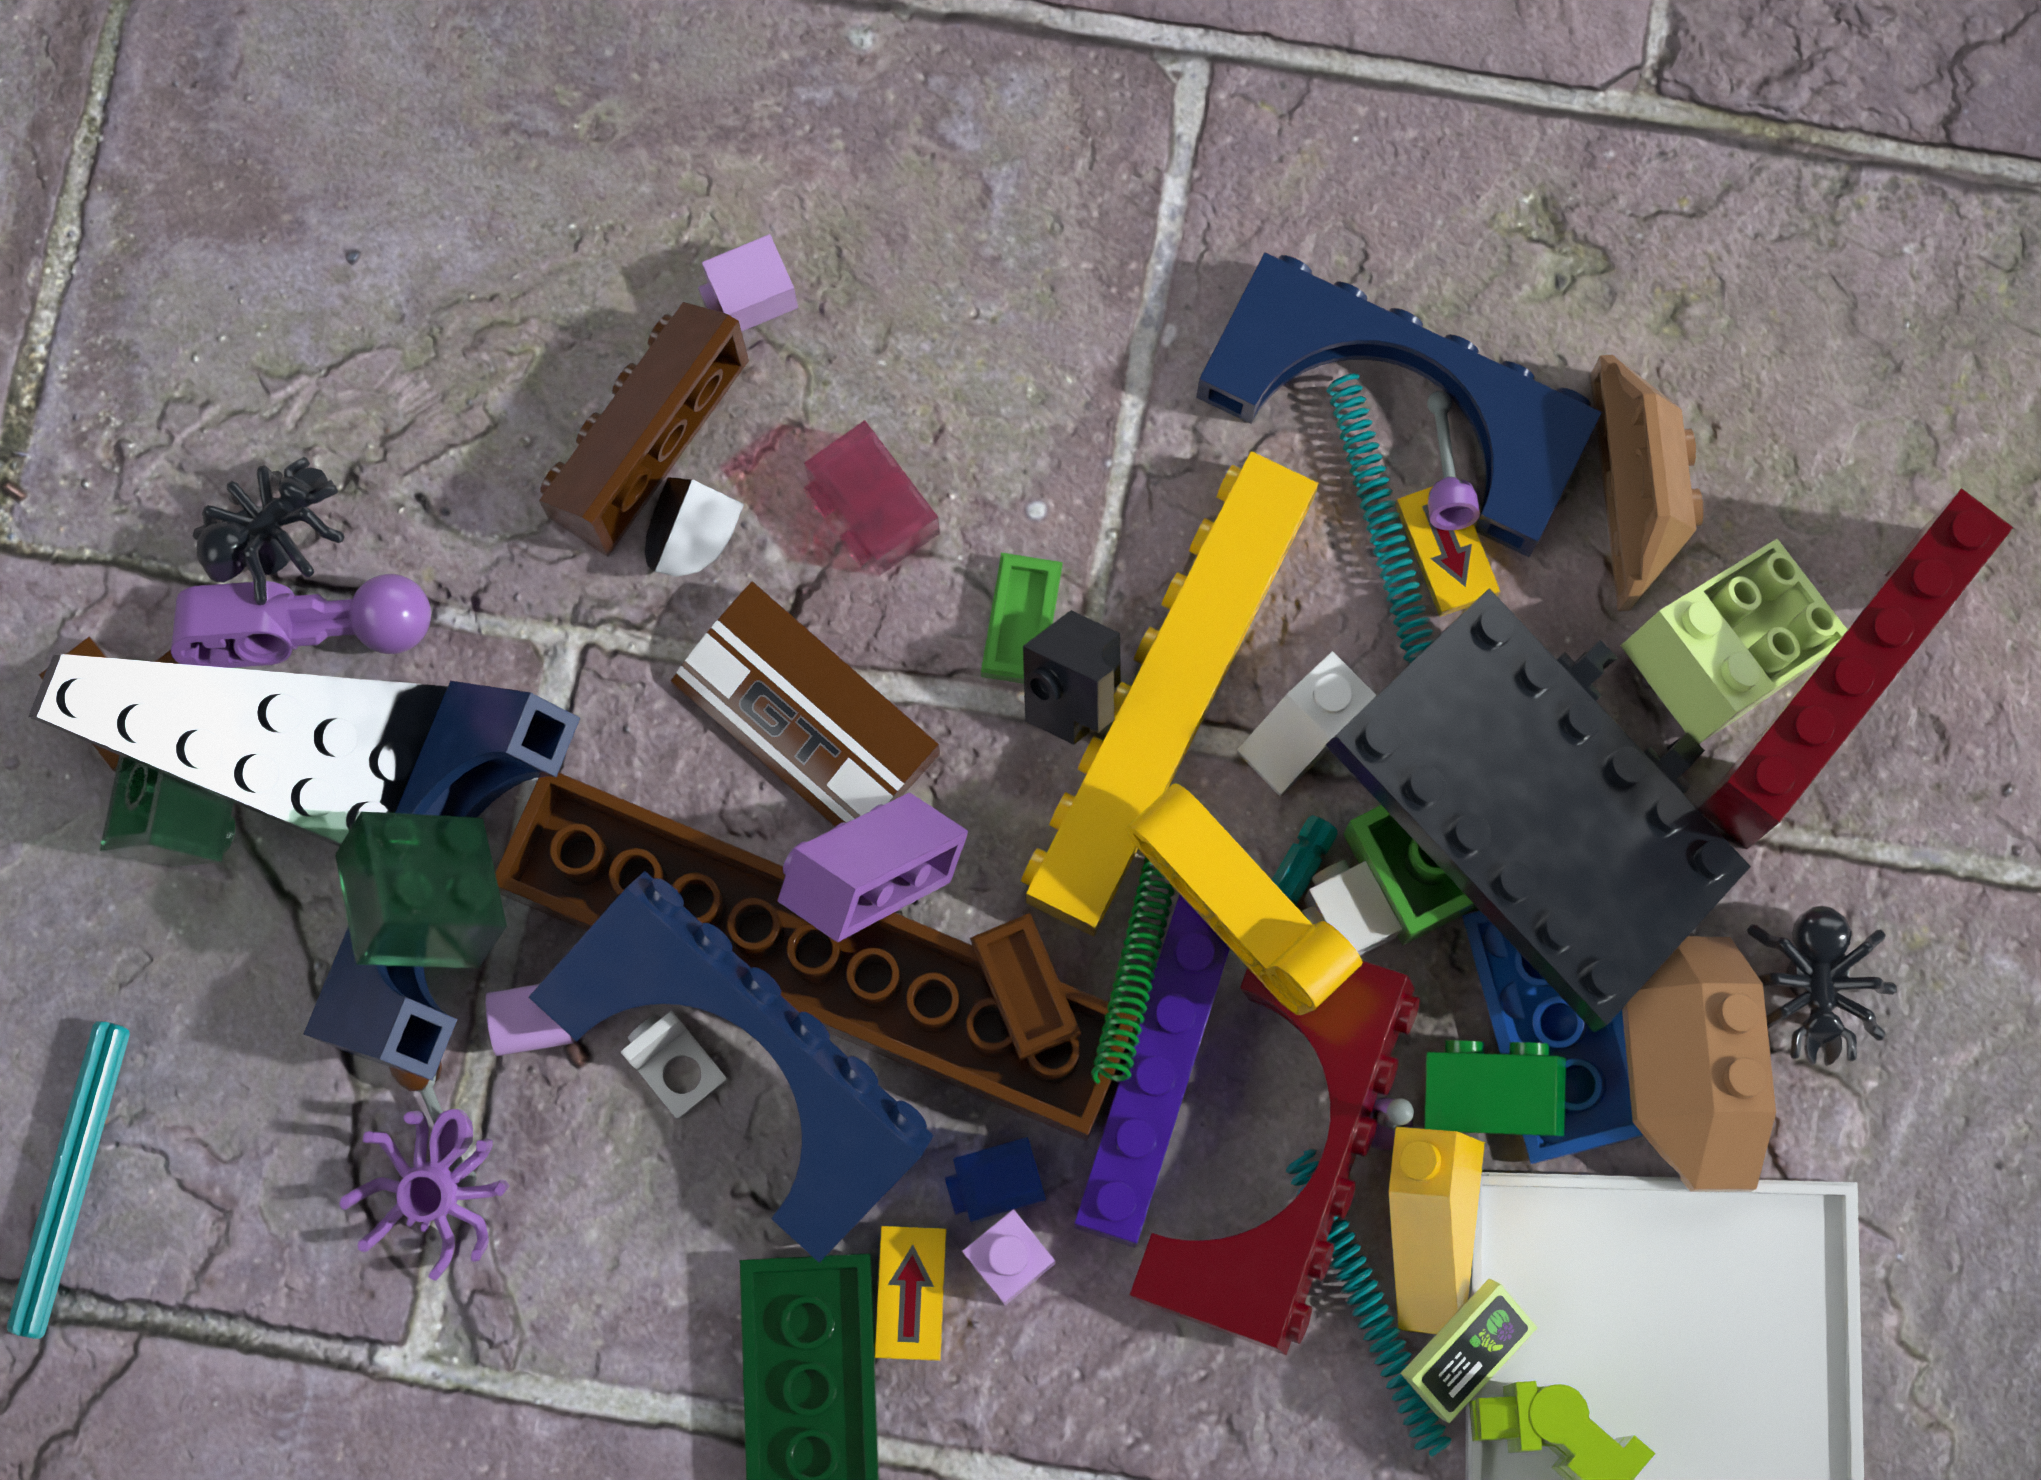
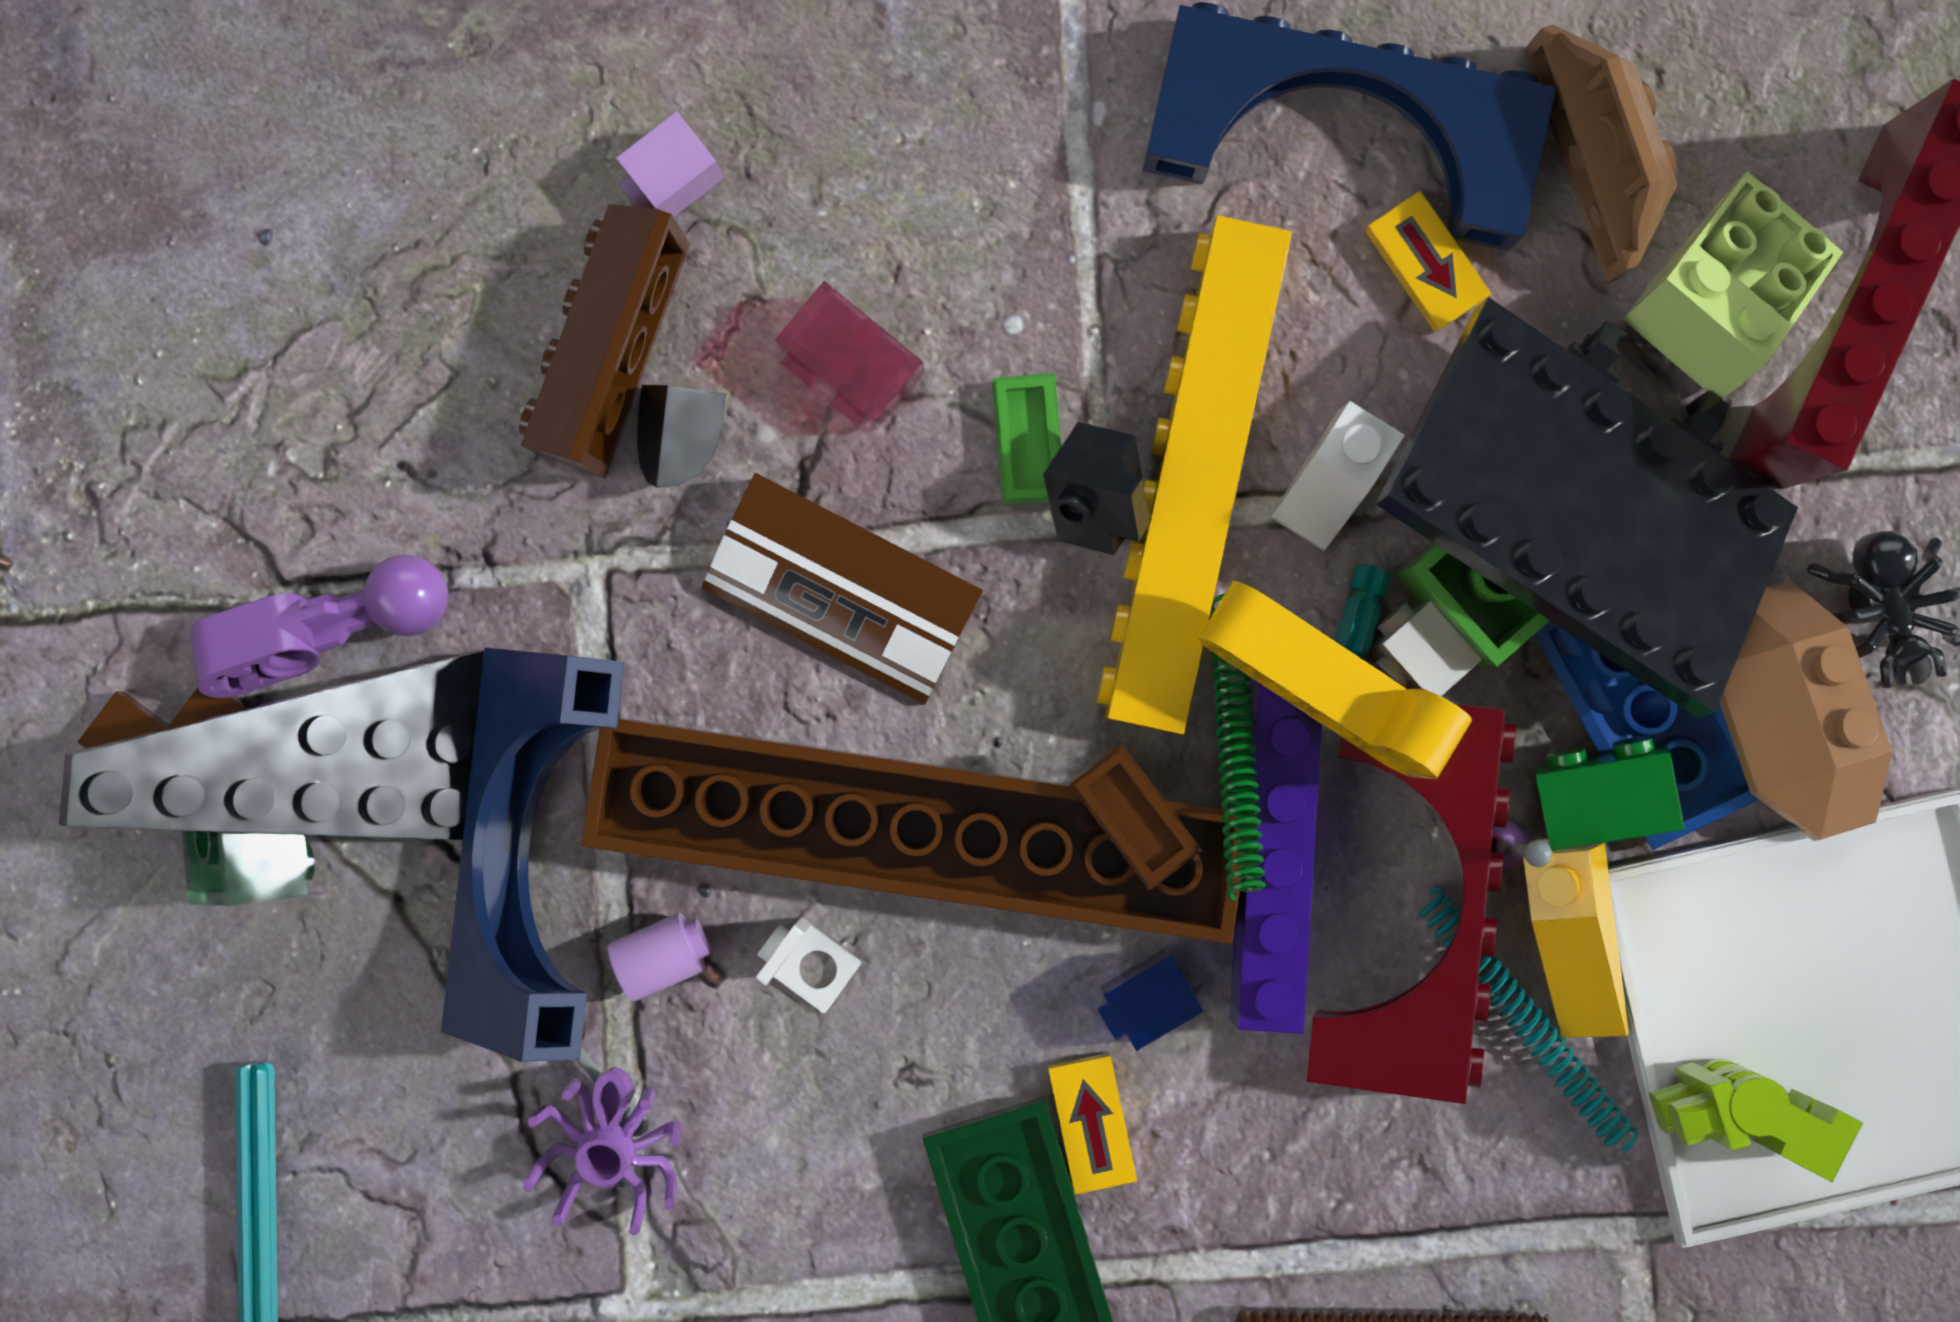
camera: 15 degrees left, 10 degrees up
black animal [192,457,345,605] -> none
clear green brick [335,811,507,968] -> none
dark blue arch [528,871,934,1263] -> none
medium lavender brick [778,792,969,942] -> none
lavender brick [962,1209,1055,1306] -> none
teal piece [1326,373,1434,663] -> none
tile [1400,1279,1537,1423] -> none
medium lavender hinge [1427,391,1480,530] -> none

